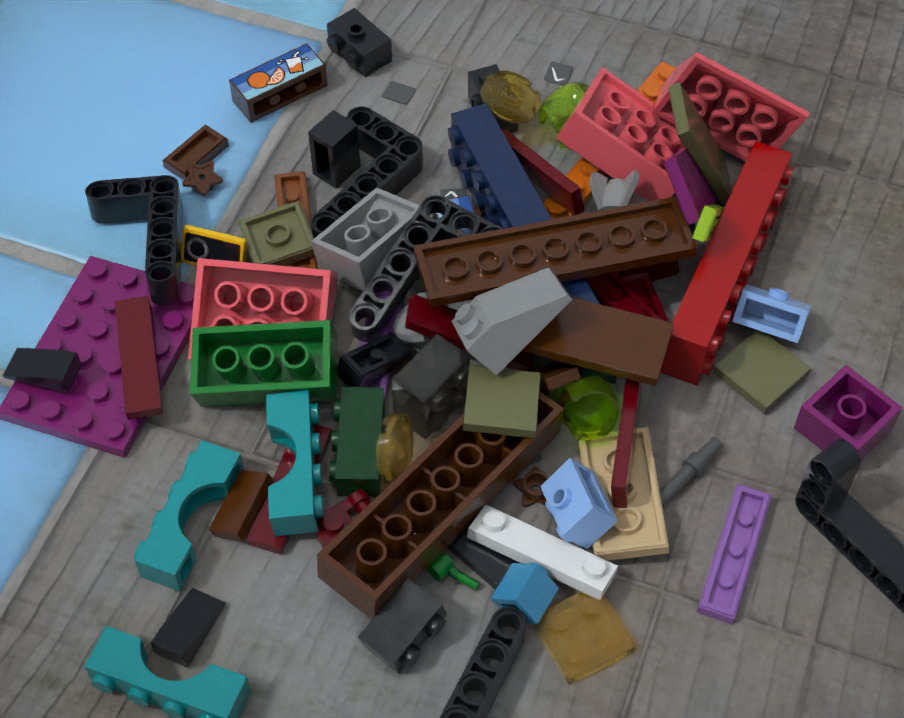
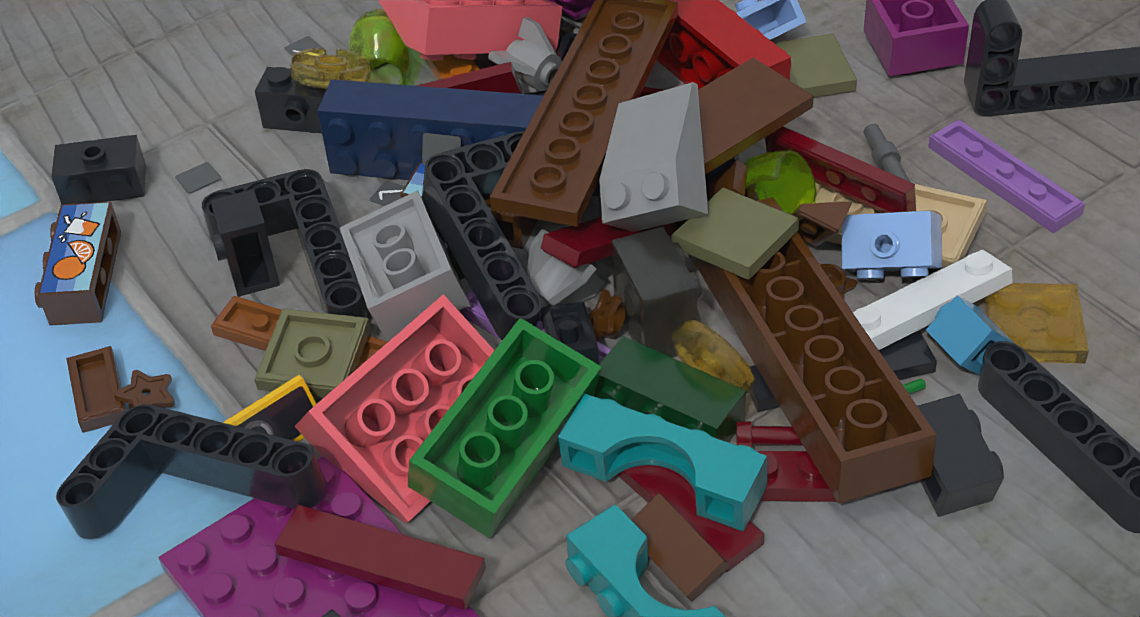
camera: 55 degrees left, 10 degrees down
none -> dark grey sticker [422,133,461,165]
none -> reddish brown slope [790,201,852,247]

